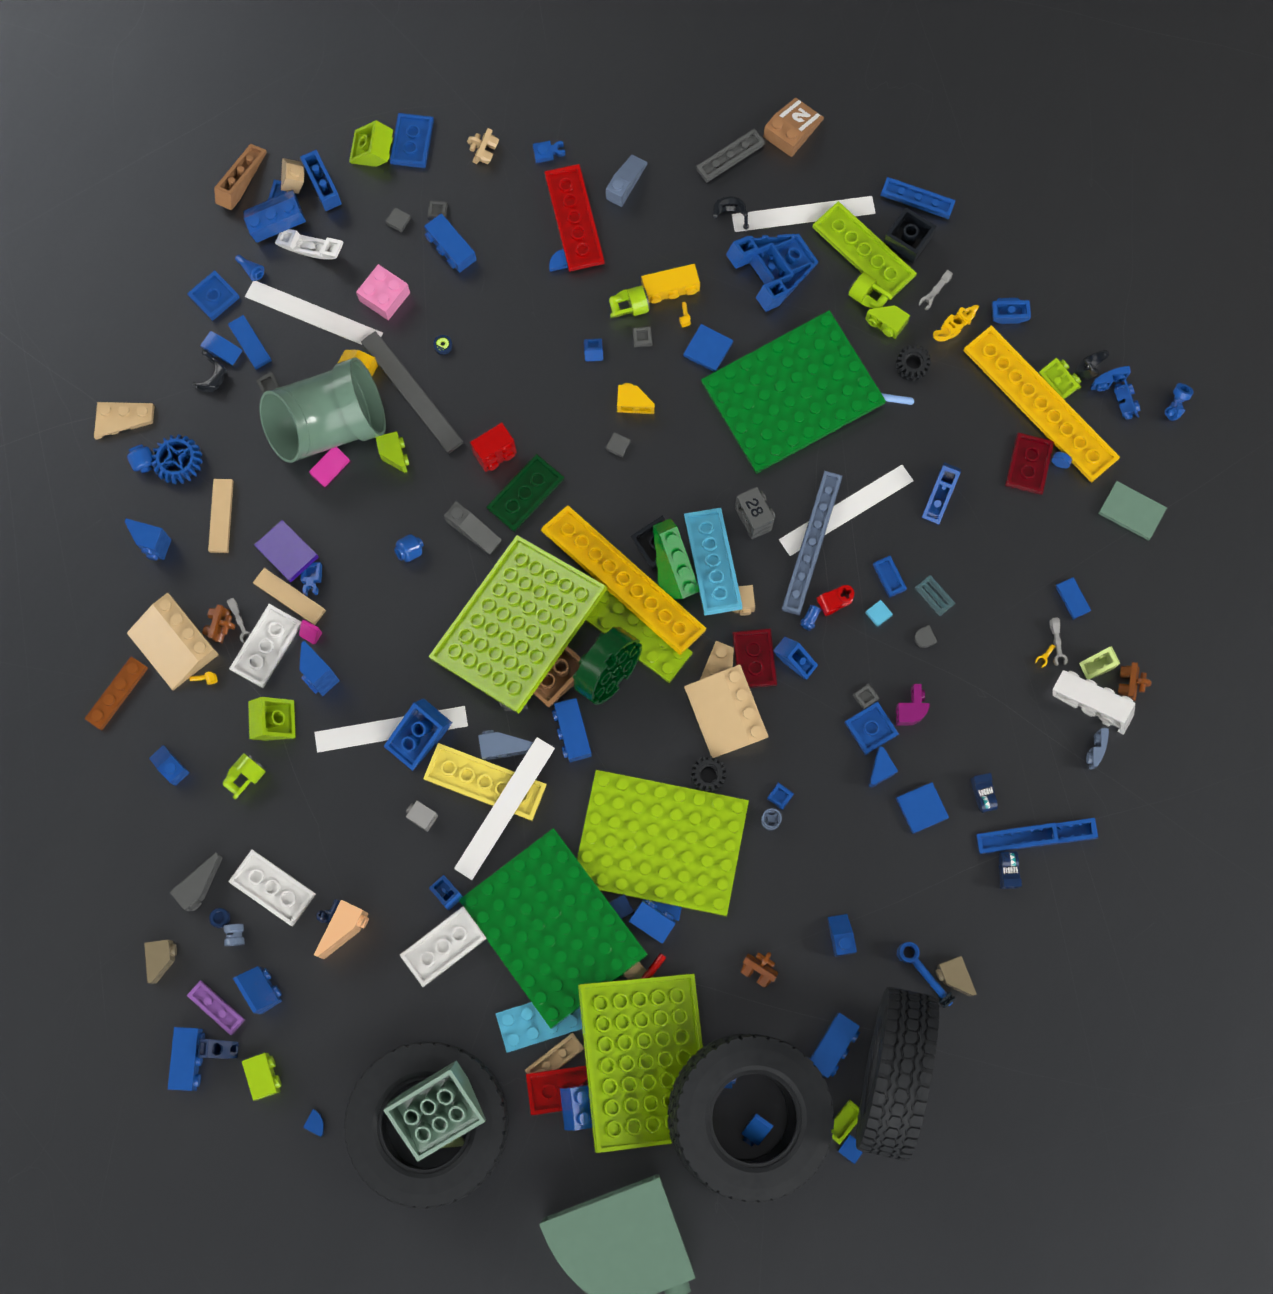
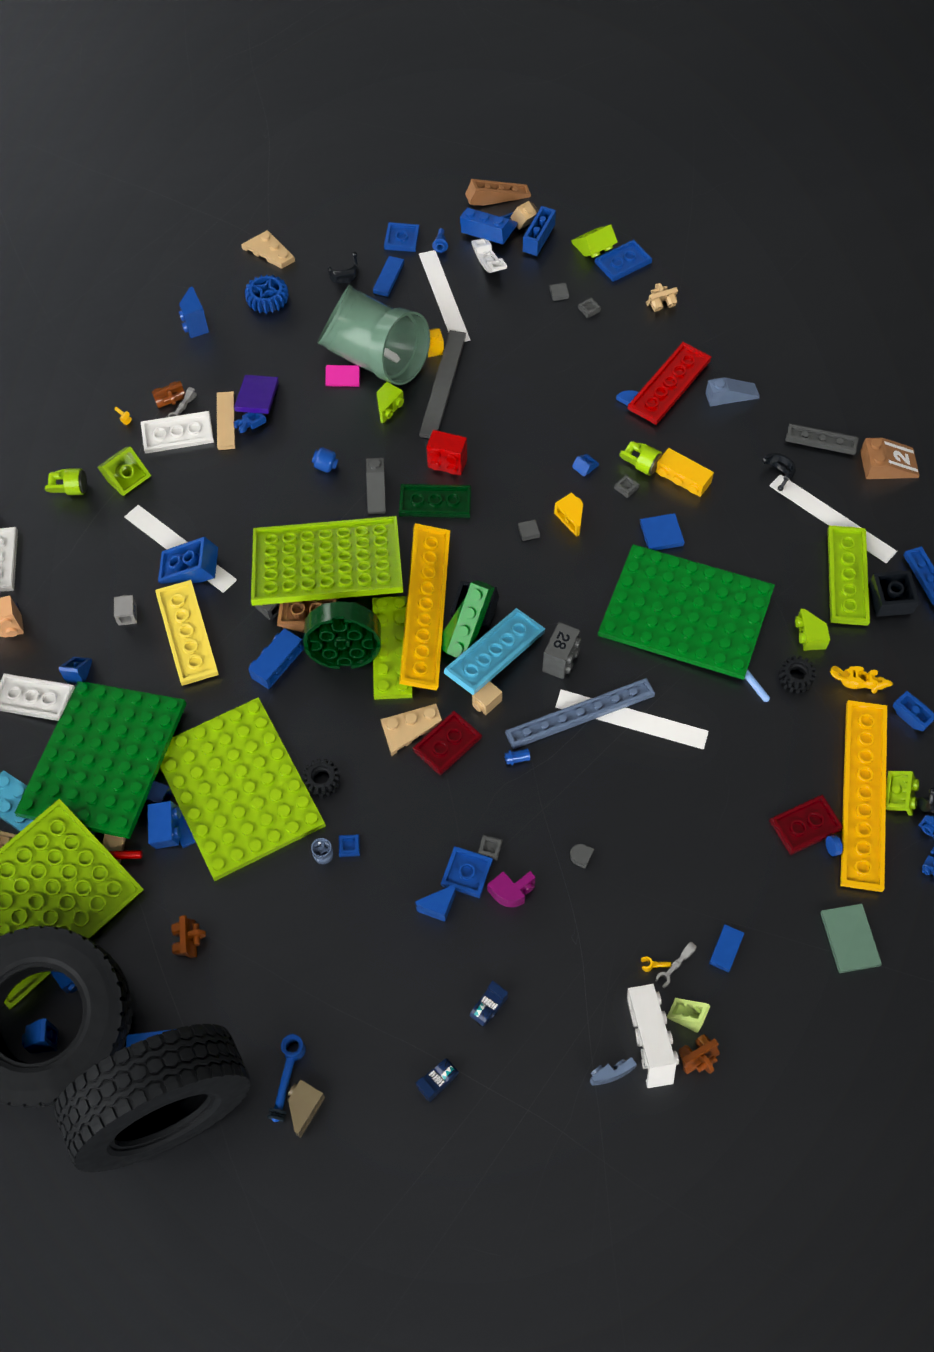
camera: 50 degrees right, 15 degrees down
dark orange plate [85,656,148,730] -> none
blue head [127,444,155,474] -> none
tan slope [127,593,219,691] -> none
blue slope [149,745,190,786] -> none
blue slope [200,331,243,366] -> none
tan tile [208,479,234,553] -> none
dark pink slope [299,620,322,644] -> none
blue slope [300,641,340,696] -> none
bright pink brick [356,264,410,321] -> none
blue brick [424,213,476,273] -> none
tile [433,335,452,355] -> none
white sticker [454,737,555,880] -> none
sand blue slope [478,730,534,761] -> none
blue plate [533,141,565,163] -> none
yellow hand [679,302,691,328] -> none
tan slope [684,665,768,758] -> none
blue wedge [726,234,818,312] -> none
blue slope [773,637,818,680] -> none
red piece [817,585,855,616] -> none
blue slope [827,914,857,957] -> none
lime piece [848,272,893,309] -> none
medium azure tile [865,600,893,627] -> none
blue tile [873,556,907,598] -> none
blue tile [896,782,949,834] -> none
clear light blue tile [915,575,955,616] -> none
light grey piece [919,270,953,311] -> none
blue slope [922,463,961,524] -> none
blue slope [976,818,1098,854] -> none

